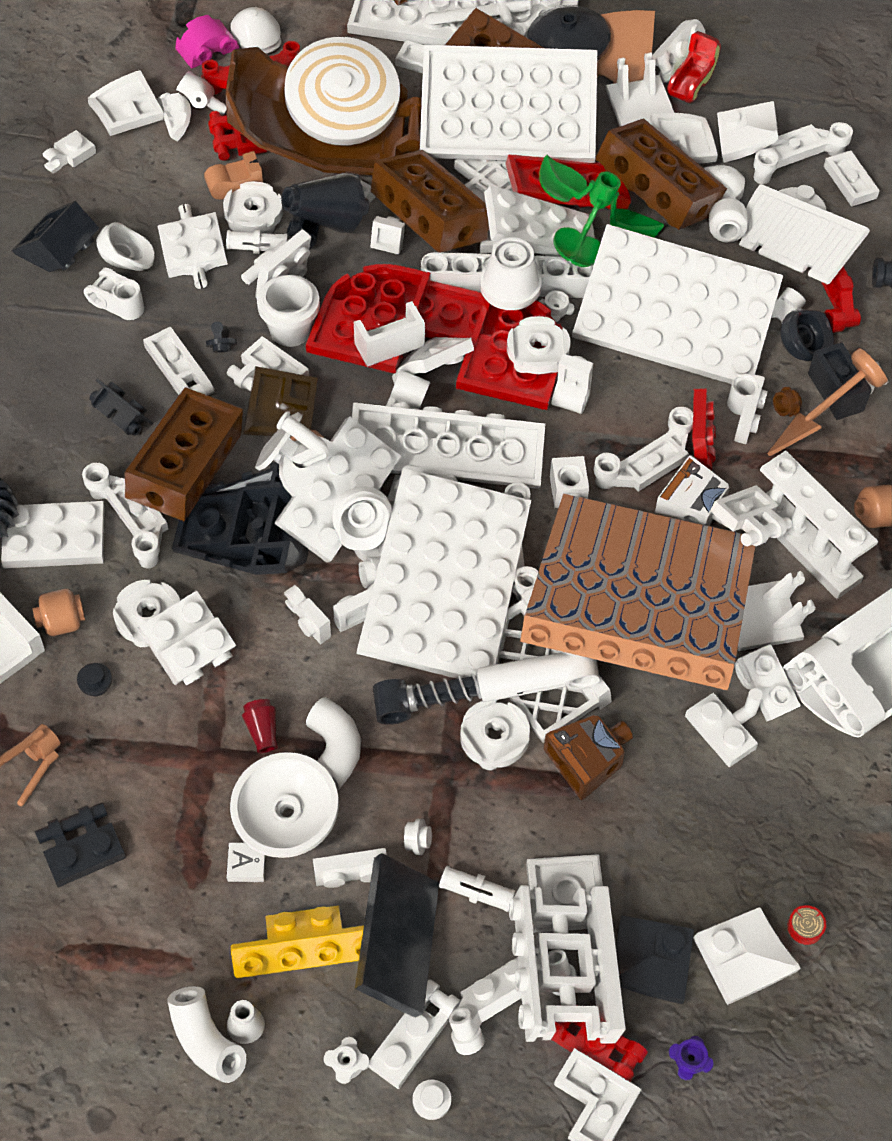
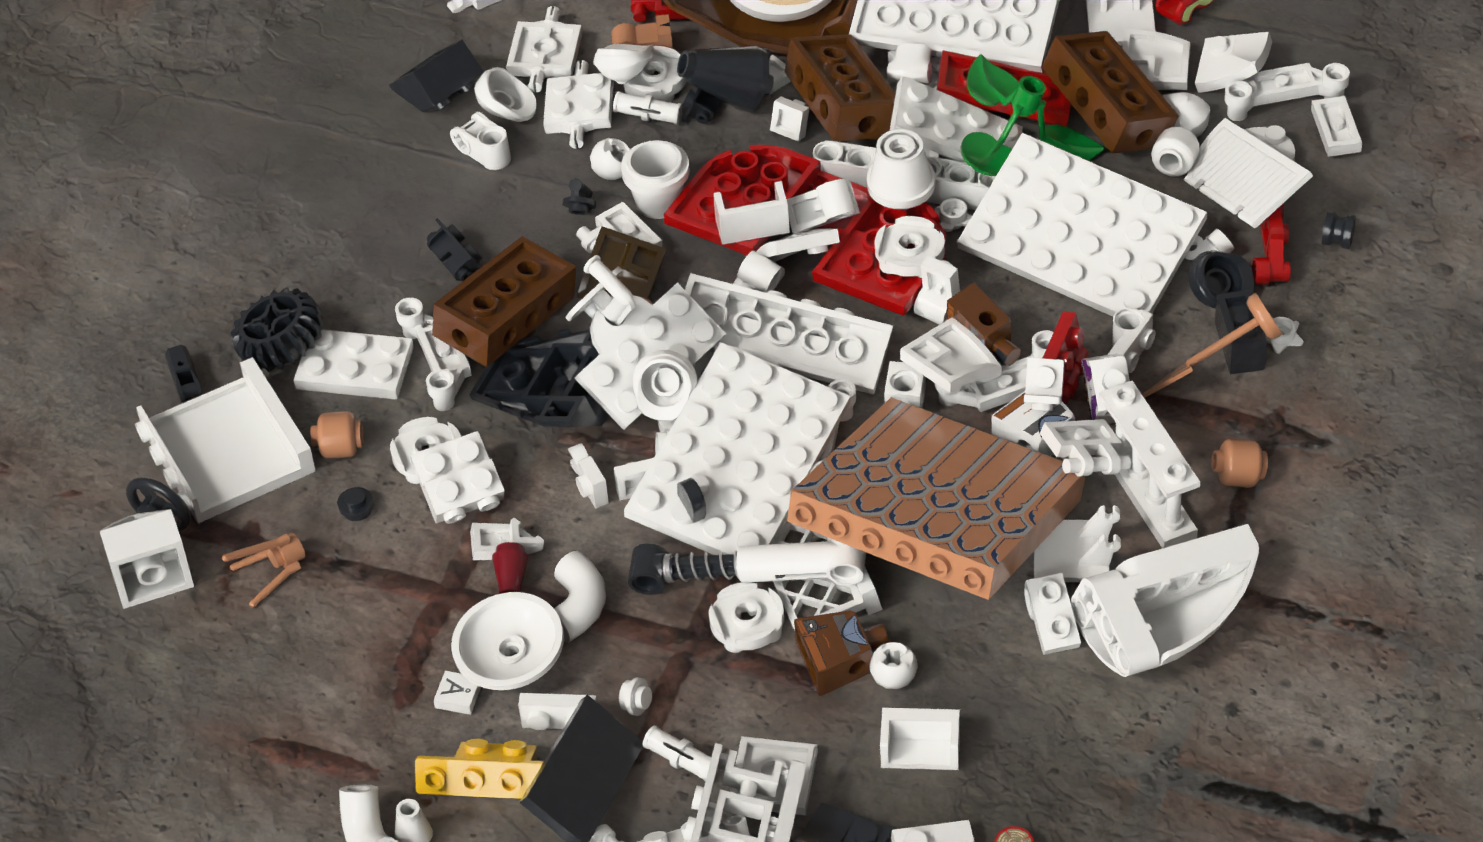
camera: 20 degrees right, 10 degrees down
black plate [35,802,126,888] -> none
white plate [143,326,214,396] -> none
white plate [241,229,311,298] -> none
white plate [685,688,763,767] -> none
reddish brown plate [773,386,802,417] -> none
none -> white slope [470,518,544,560]
none -> white plate [506,6,582,92]
none -> white piece [590,138,630,180]
none -> white hat [593,44,654,84]
none -> black tile [677,478,706,523]
none -> white plate [787,179,860,234]
none -> white piece [869,642,918,689]
none -> white panel [880,708,960,770]
none -> white piece [887,43,932,83]
none -> white plate [900,317,1002,393]
none -> reddish brown torso [947,283,1021,366]
none -> white bracket [1024,357,1065,411]
none -> white torso [1080,353,1130,424]

